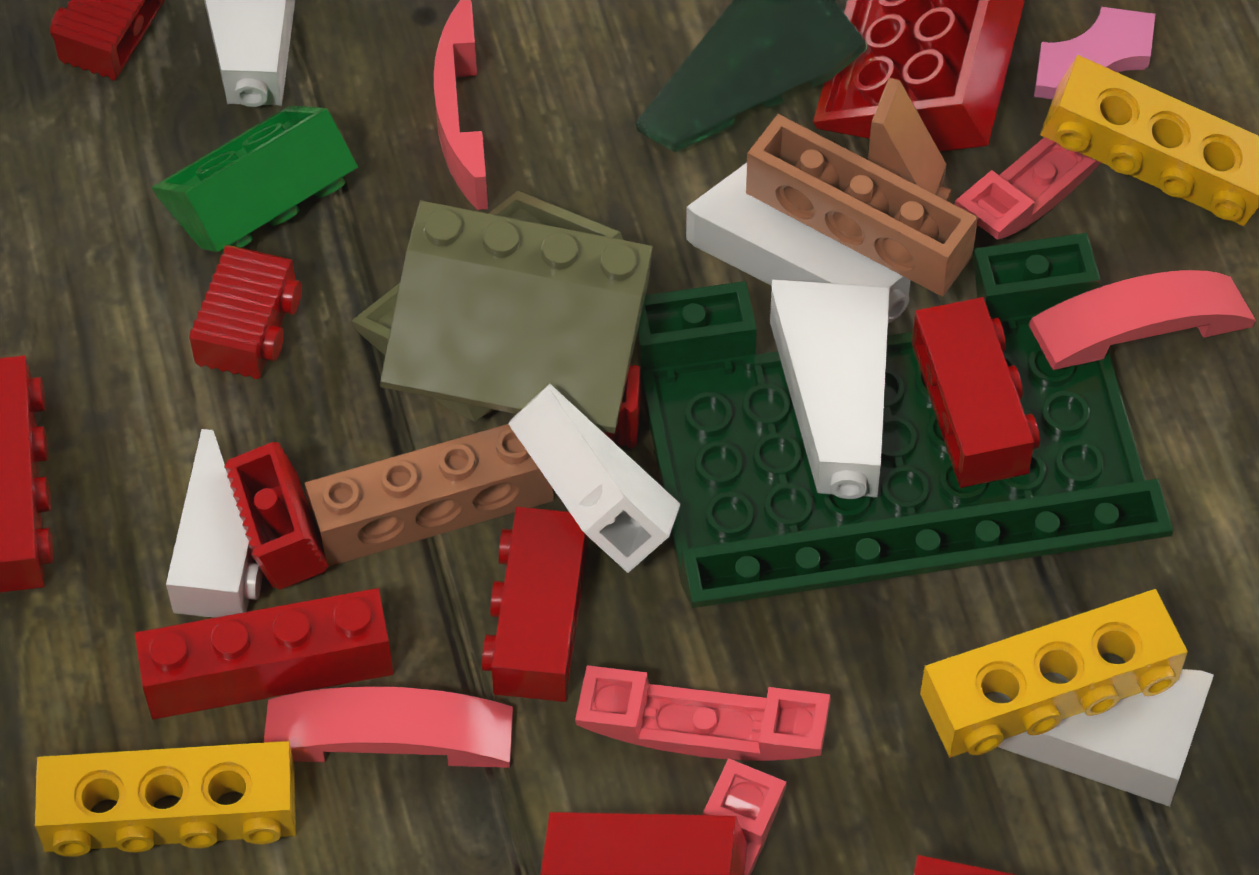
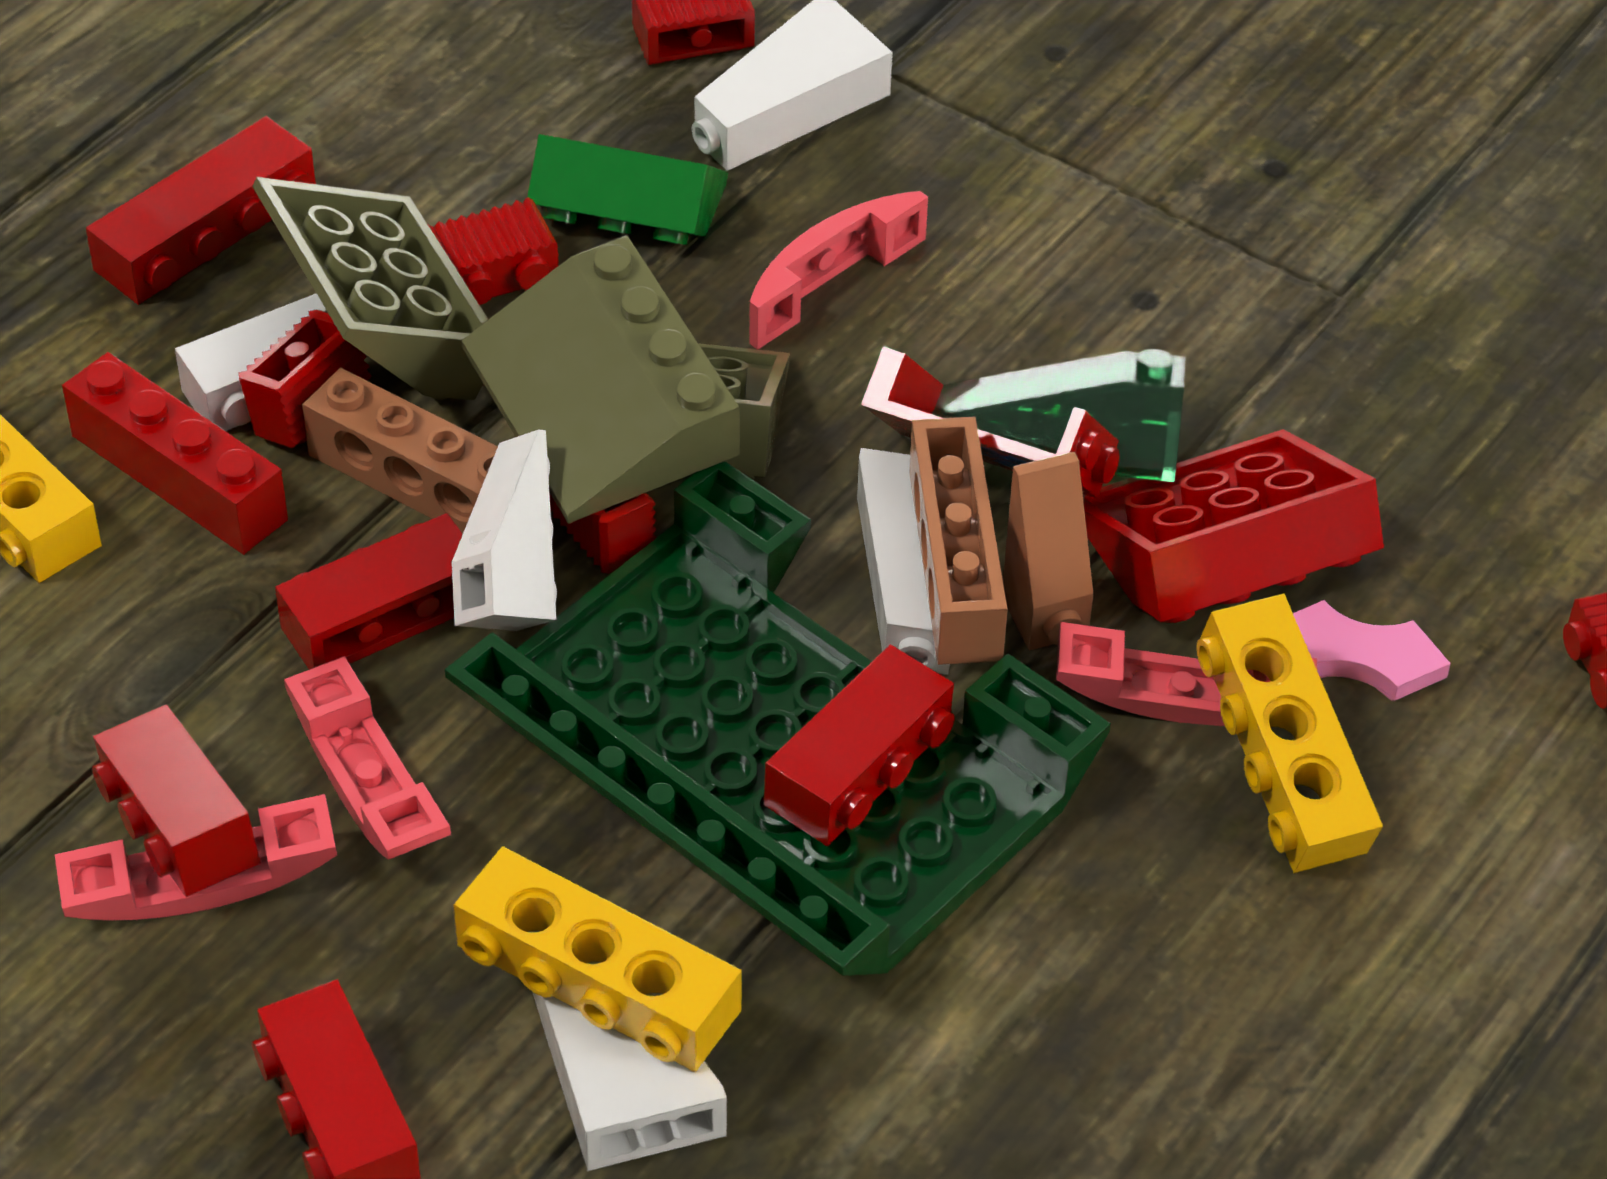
camera: 50 degrees right, 10 degrees down
coral slope [264,687,513,768] -> none
white slope [770,279,889,499] -> none
coral slope [1029,270,1256,370] -> none
none -> olive slope [252,177,488,400]
none -> red panel [861,347,1120,498]

